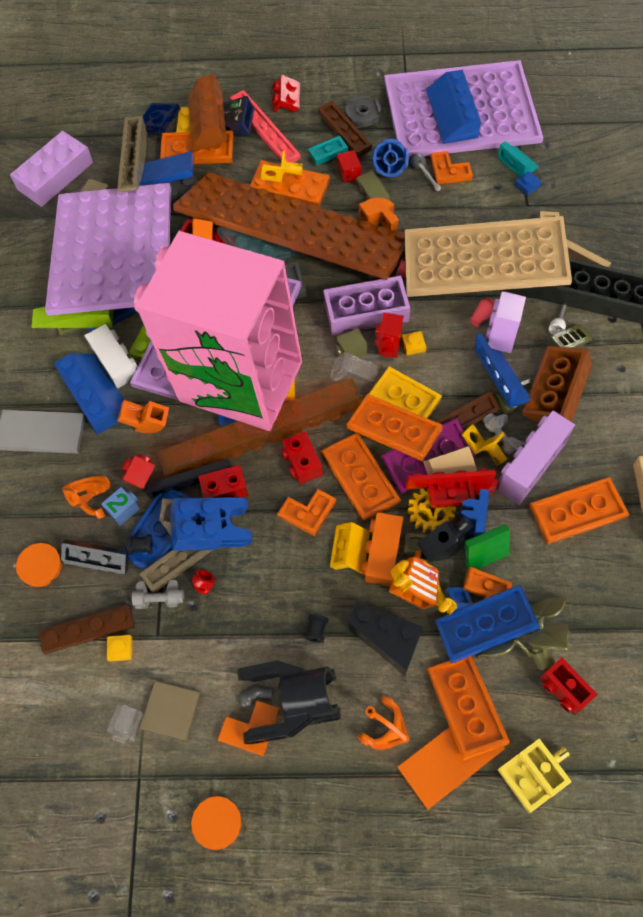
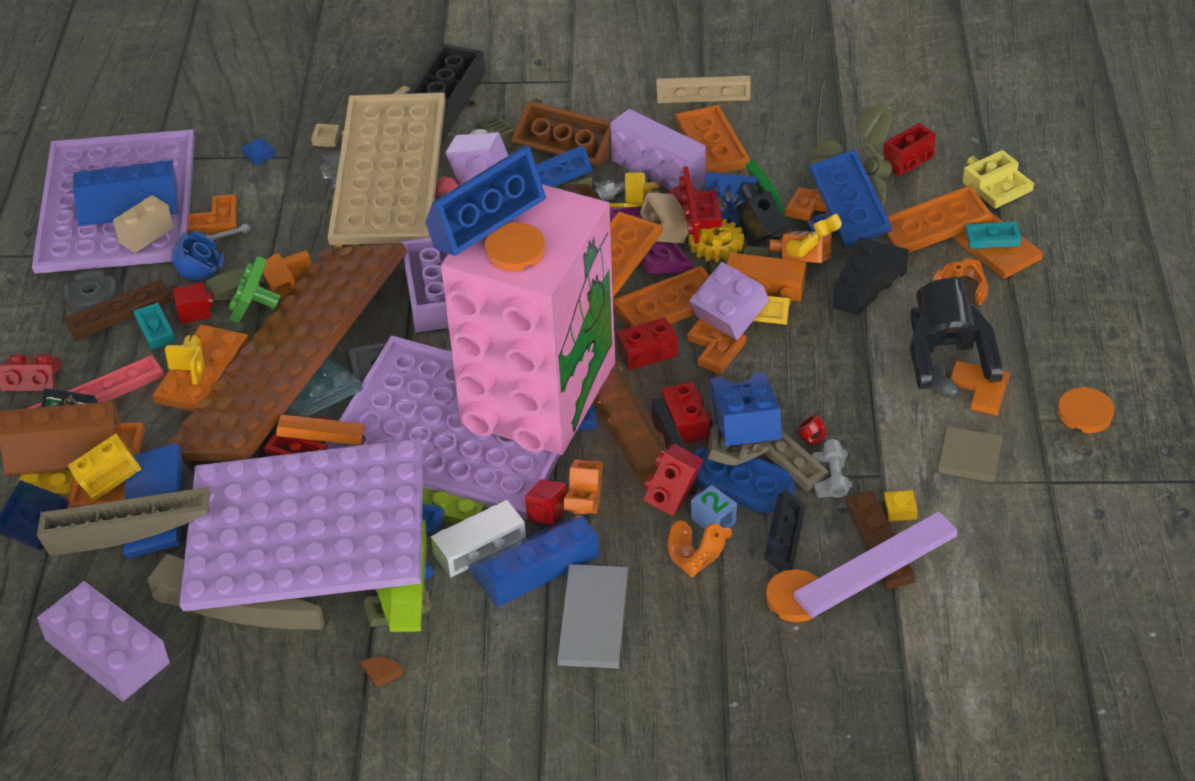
camera: 90 degrees left, 20 degrees down
clear brick [107,703,144,744] -> none
black bush [127,534,153,555] -> none
black bush [304,614,329,643] -> none
teal panel [497,141,539,177] -> none
none -> yellow hinge [68,433,142,501]
none -> tan brick [113,195,174,253]
none -> bright green plate [228,256,281,323]
none -> dark orange tile [361,657,404,688]
none -> blue plate [422,504,445,537]
none -> blue slope [425,145,546,256]
none -> orange tile [485,222,546,272]
none -> red brick [525,479,567,525]
none -> lavender brick [690,262,769,340]
none -> lavender tile [794,511,957,618]
none -> teal plate [965,222,1022,249]

